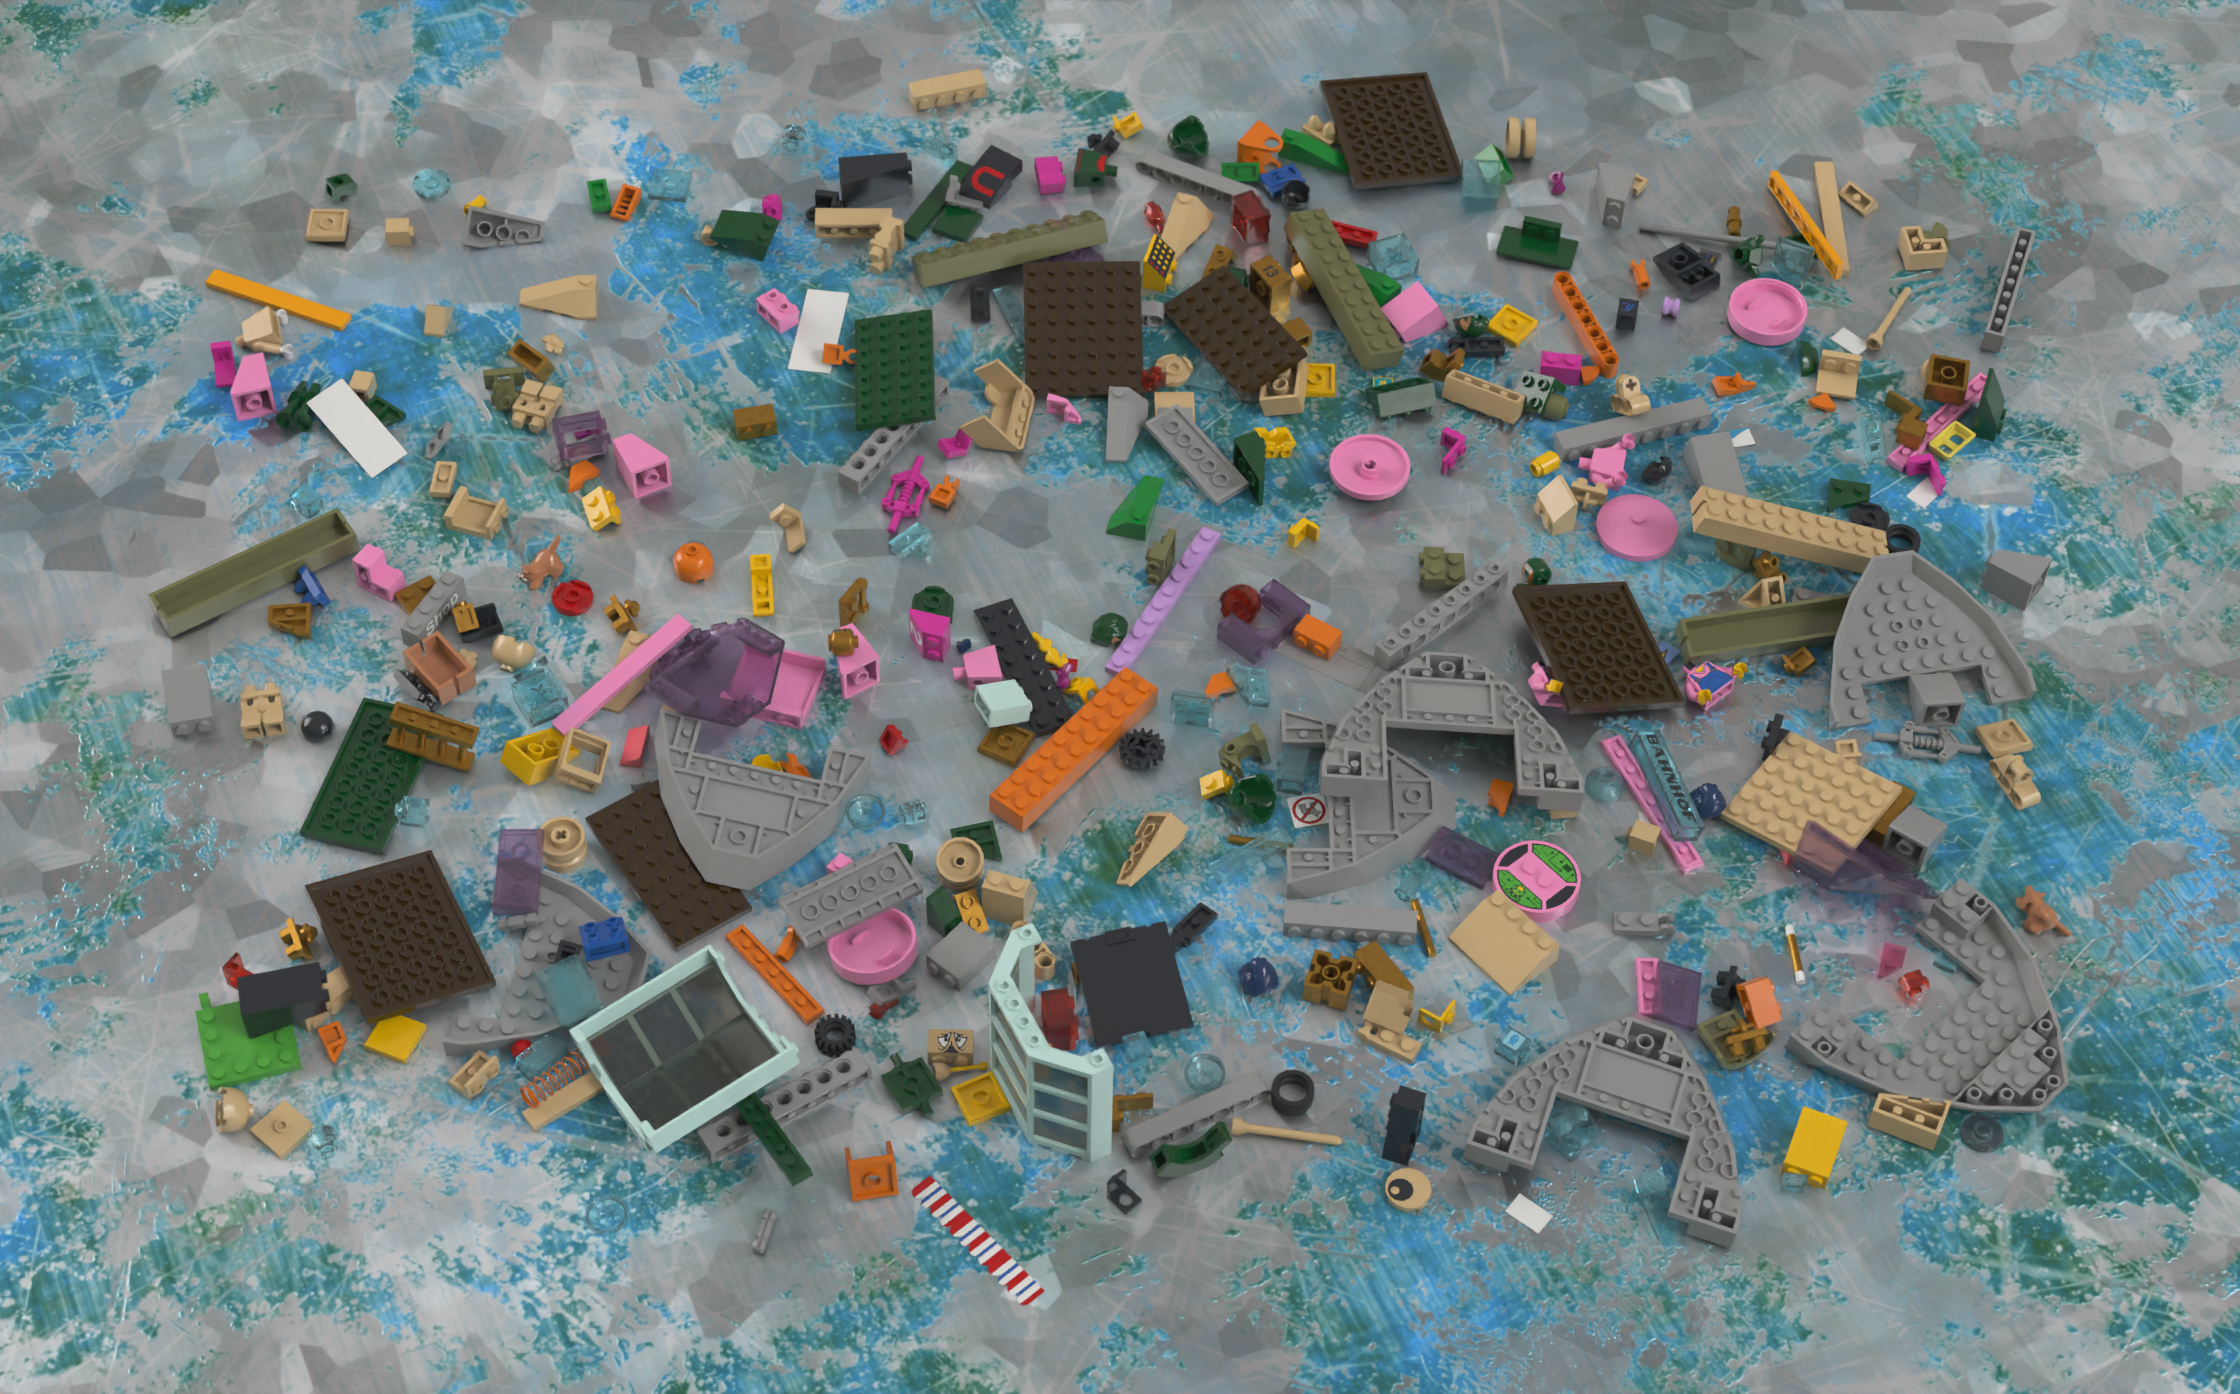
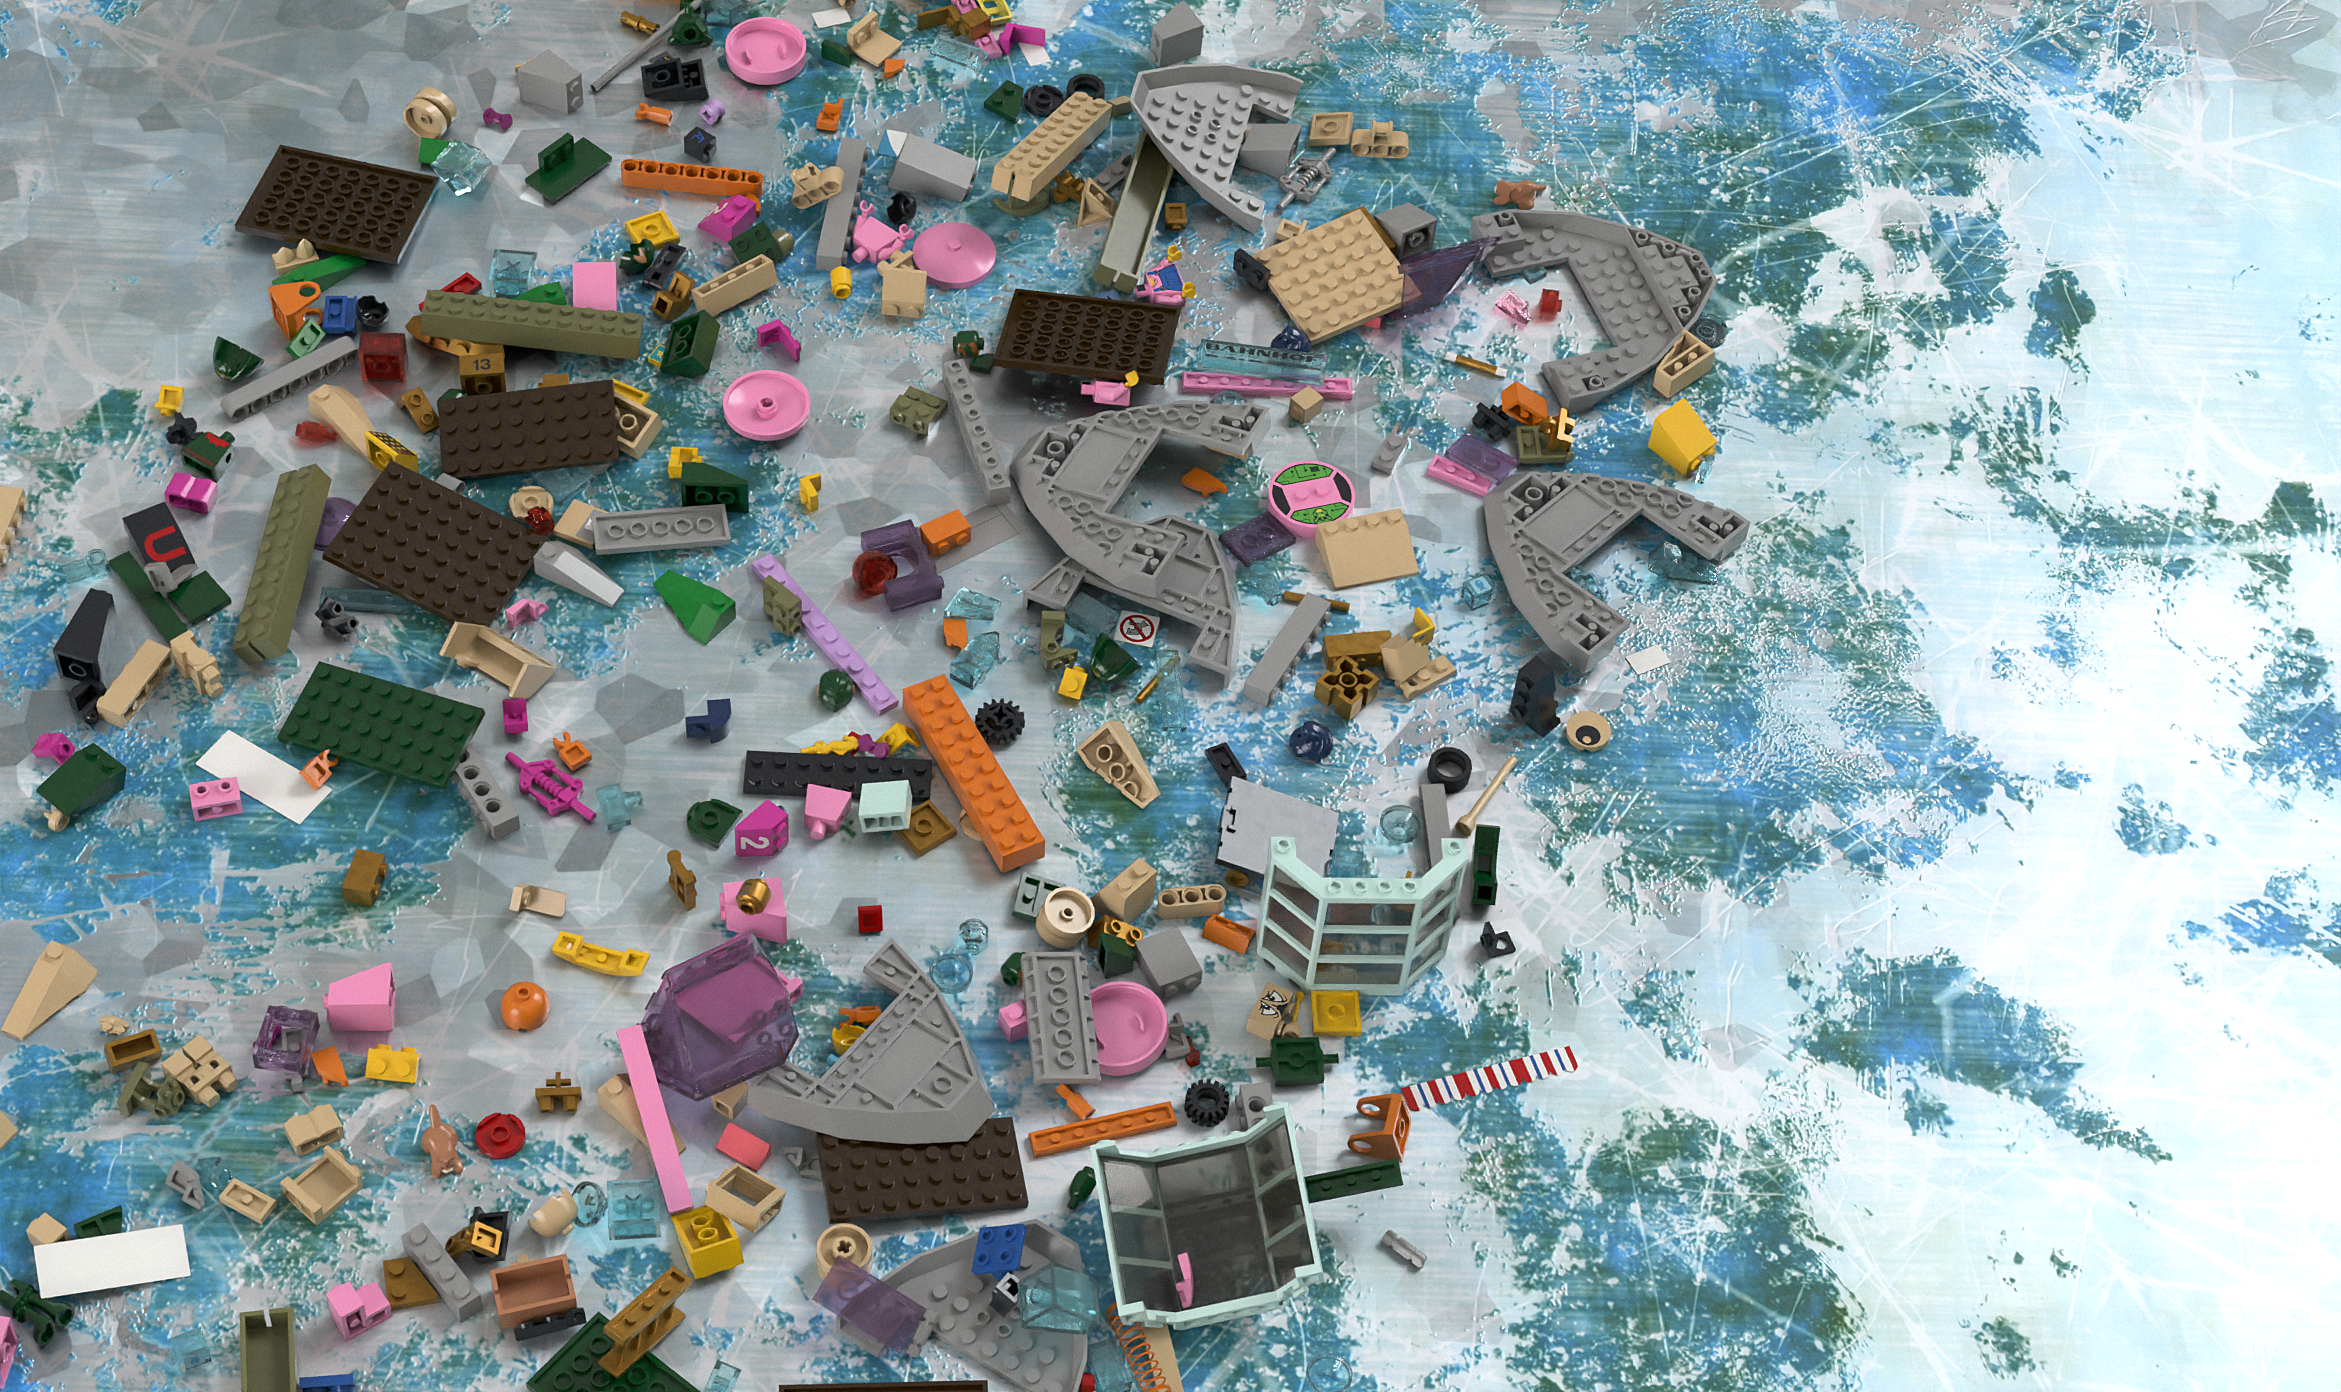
camera: 70 degrees left, 0 degrees up
none -> tan brick [283,1104,344,1157]
none -> dark blue brick [685,698,732,743]
none -> bright pink slope [1175,1252,1194,1309]

